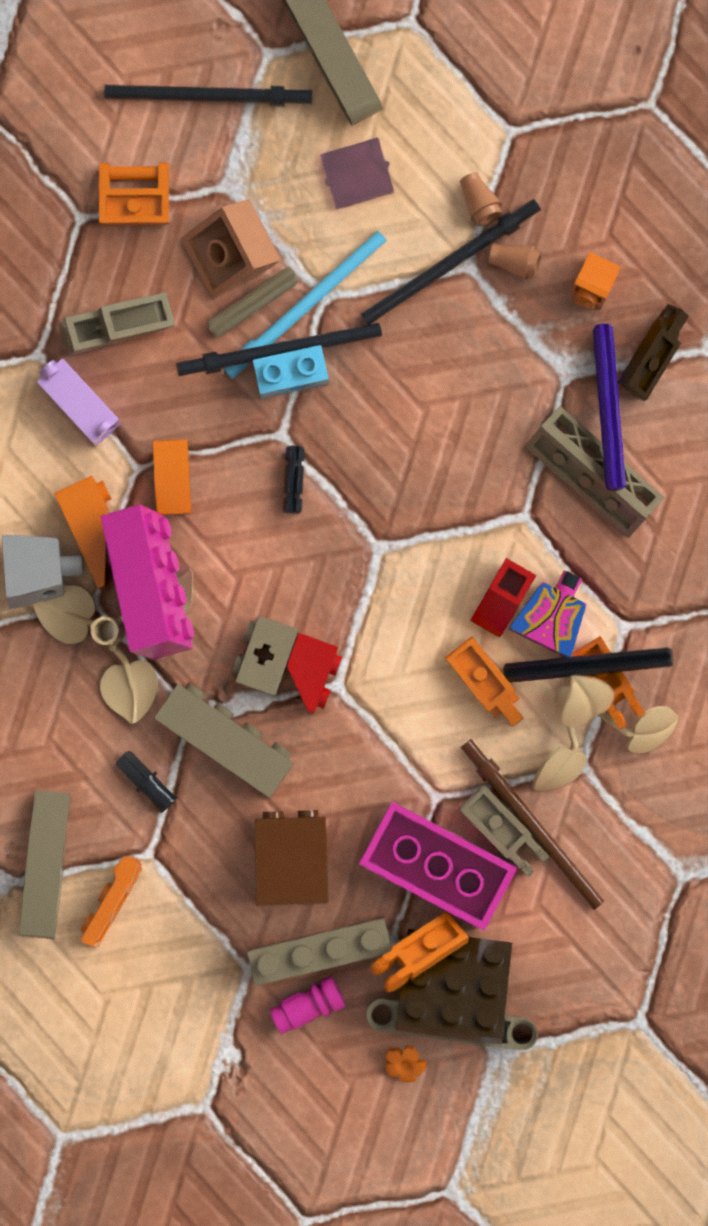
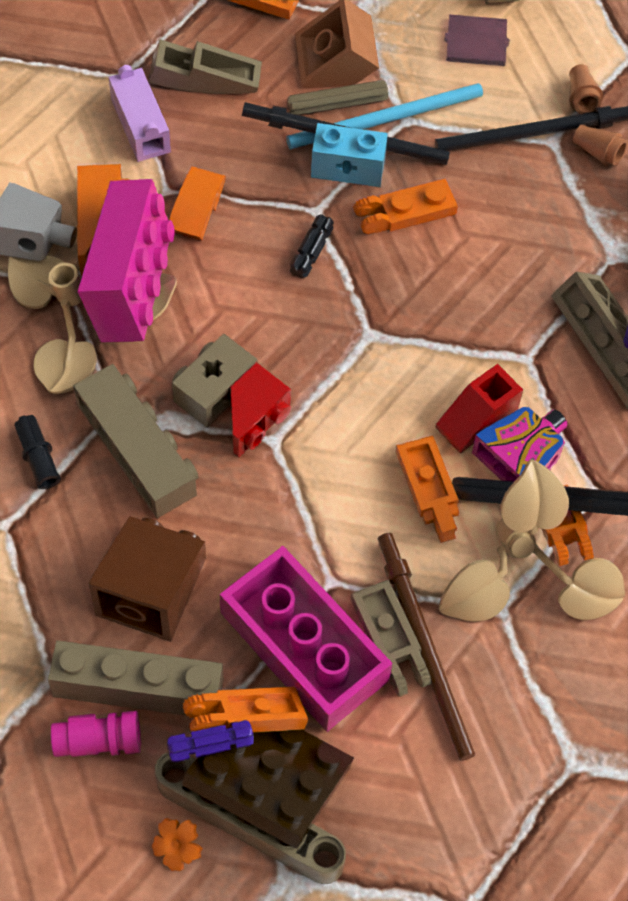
camera: 15 degrees right, 25 degrees down
none -> dark purple axle [167,720,254,762]
none -> orange hinge [353,178,458,235]

